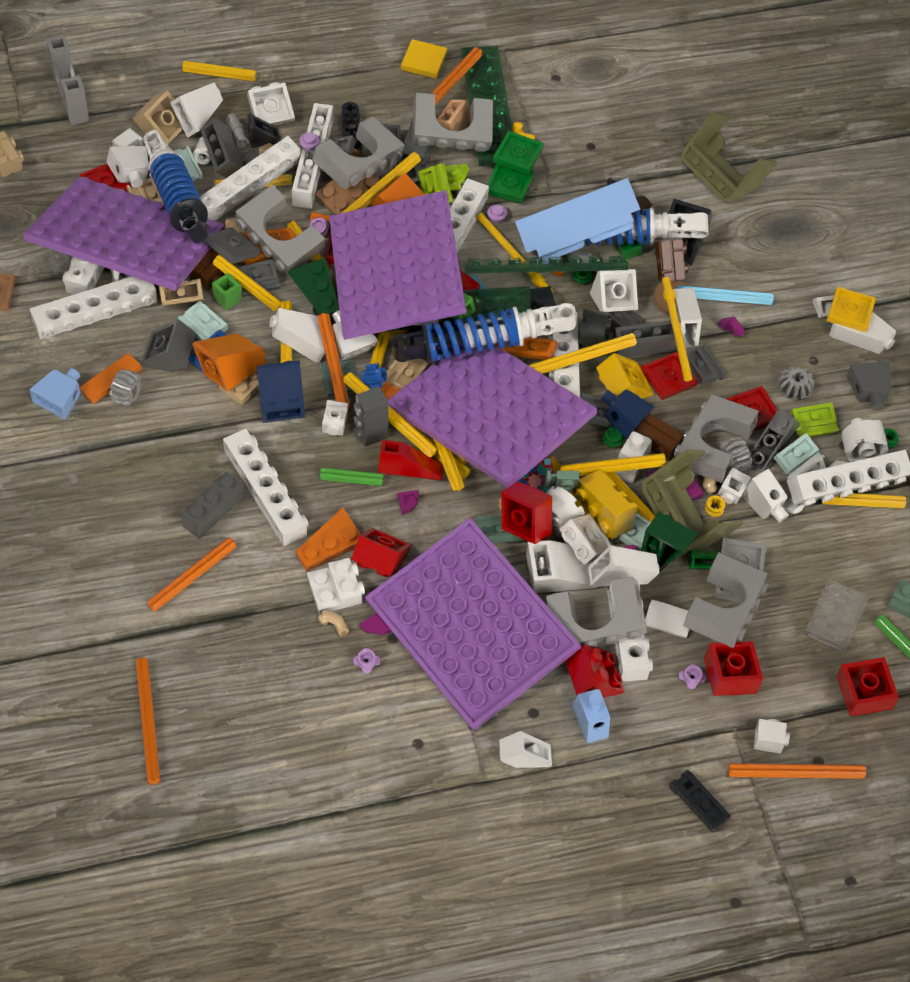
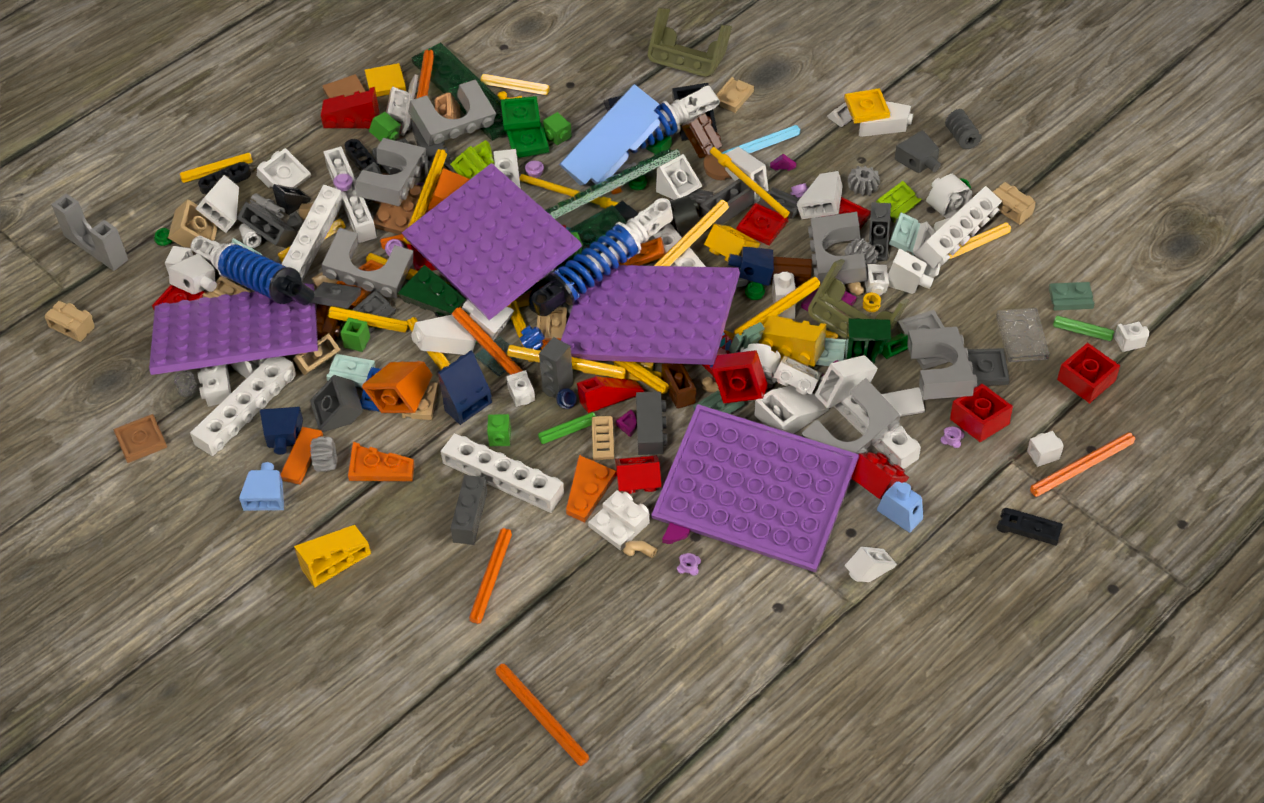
camera: 25 degrees left, 5 degrees down
none -> green plate [154,228,172,246]
none -> black beam [198,162,251,195]
none -> dark blue torso [260,406,303,455]
none -> yellow wedge [294,525,371,588]
none -> red wedge [321,87,380,128]
none -> medium nougat tile [322,74,365,99]
none -> orange wing [348,442,414,481]
none -> bright green brick [369,112,401,141]
none -> white bracket [386,74,419,136]
none -> yellow axle [481,74,550,95]
none -> bright green brick [487,414,511,446]
none -> bright green brick [543,112,572,145]
none -> dark blue plate [556,388,577,409]
none -> tan slope [592,416,614,460]
none -> dark grey brick [636,392,667,455]
none -> reddish brown brick [661,363,696,409]
none -> tan plate [716,77,754,113]
none -> lavender plate [790,183,809,197]
none -> white slope [797,171,843,219]
none -> dark grey plate [968,348,1010,386]

